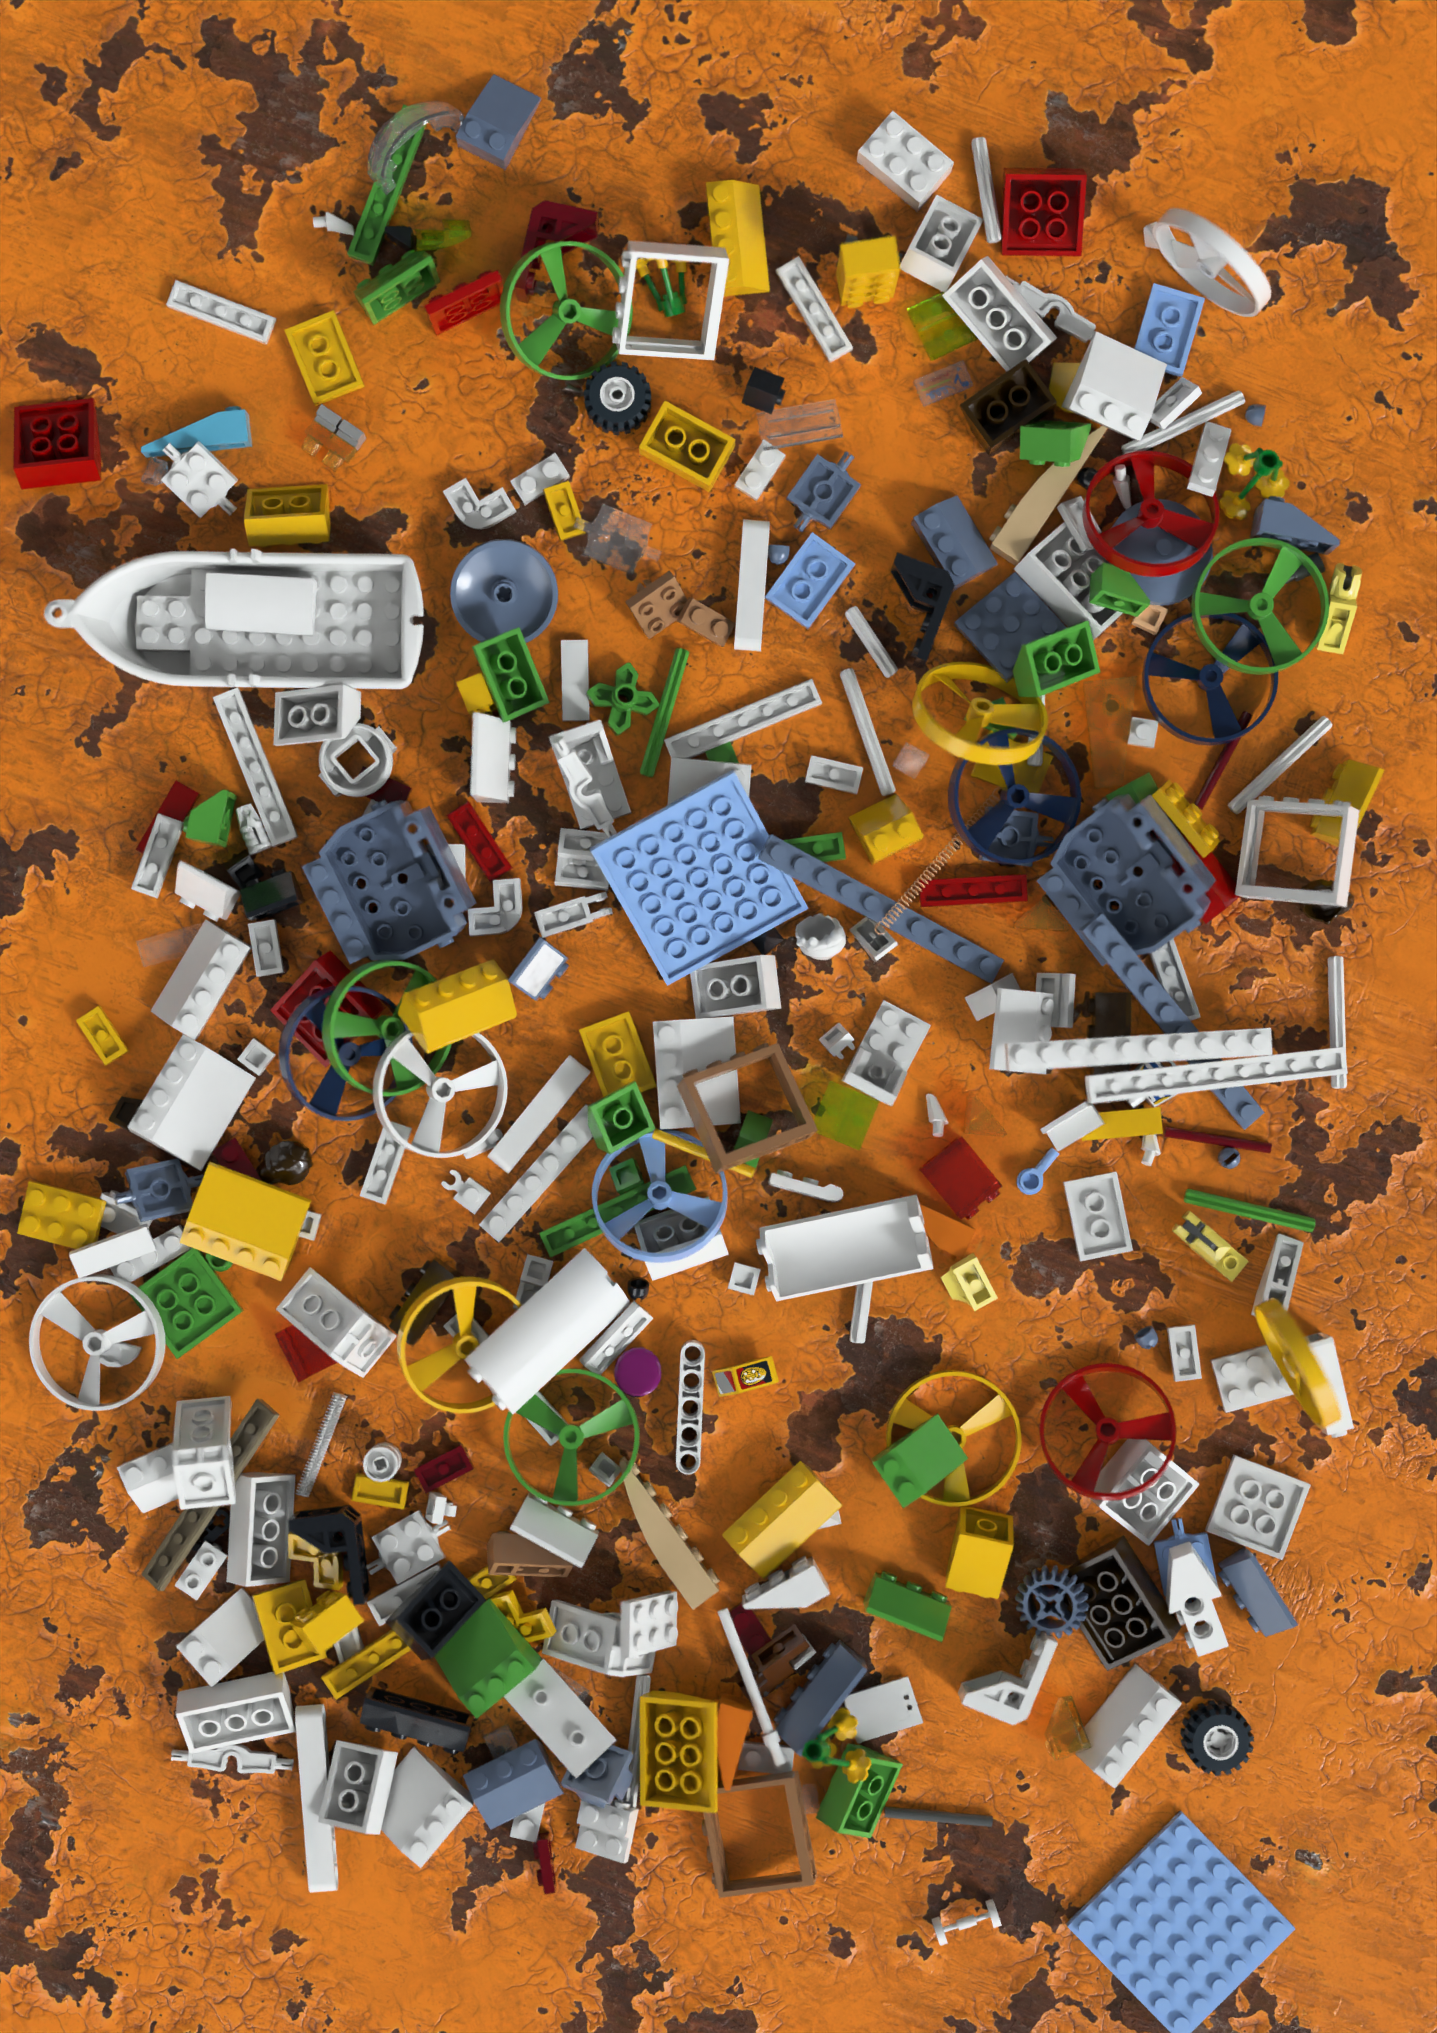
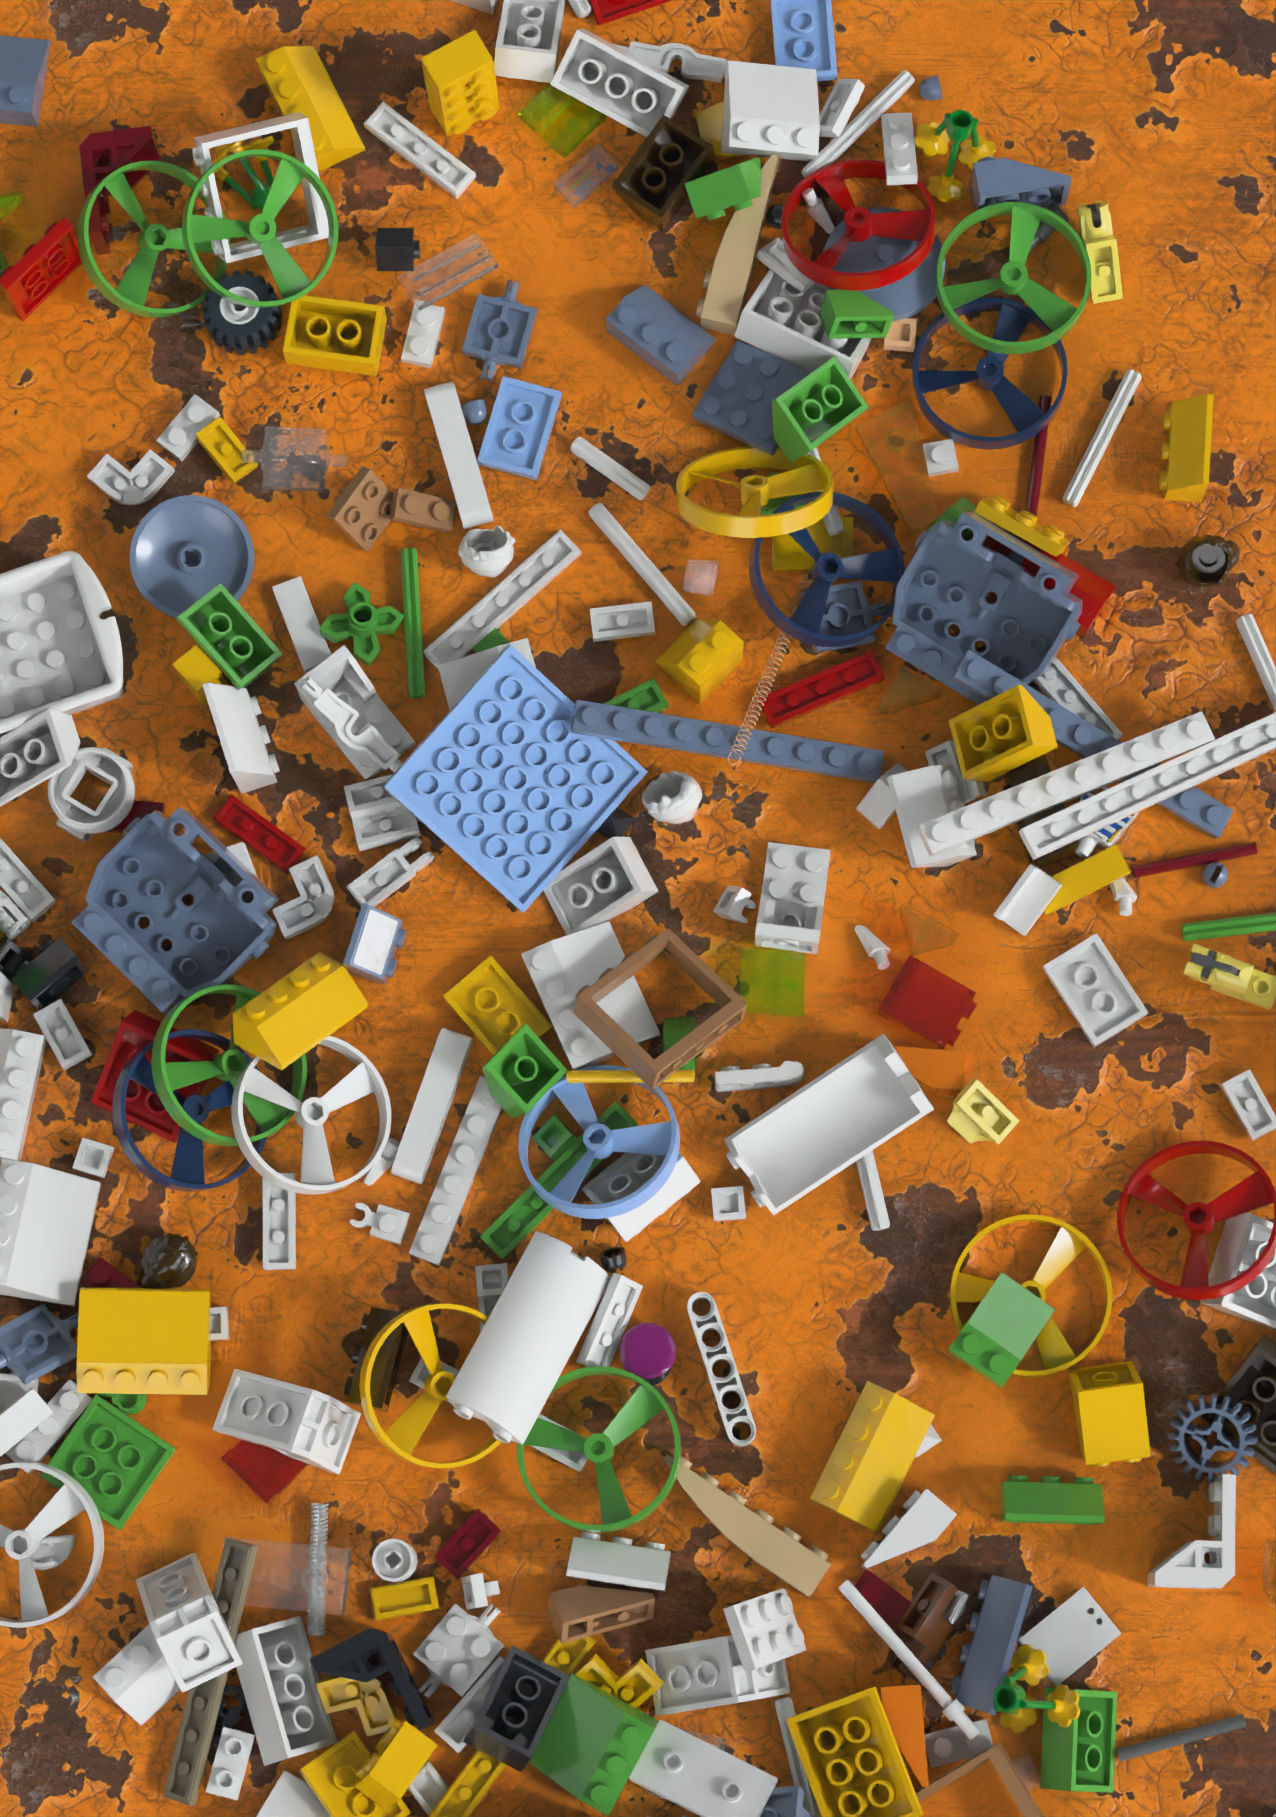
camera: 10 degrees left, 10 degrees down
white slope [589,1452,621,1487] -> none
slope [712,1356,779,1397] -> none
white slope [849,917,898,962] -> none
black bracket [890,552,955,669] -> none
light blue plate [1016,1147,1059,1195] -> none
sand blue hinge [1134,1326,1158,1349] -> none
white window [1235,796,1359,907] -> none
none -> bright green piece [182,149,338,308]
none -> clear tile [222,1537,352,1615]
none -> white hair [458,526,515,578]
none -> yellow slope [949,685,1058,782]

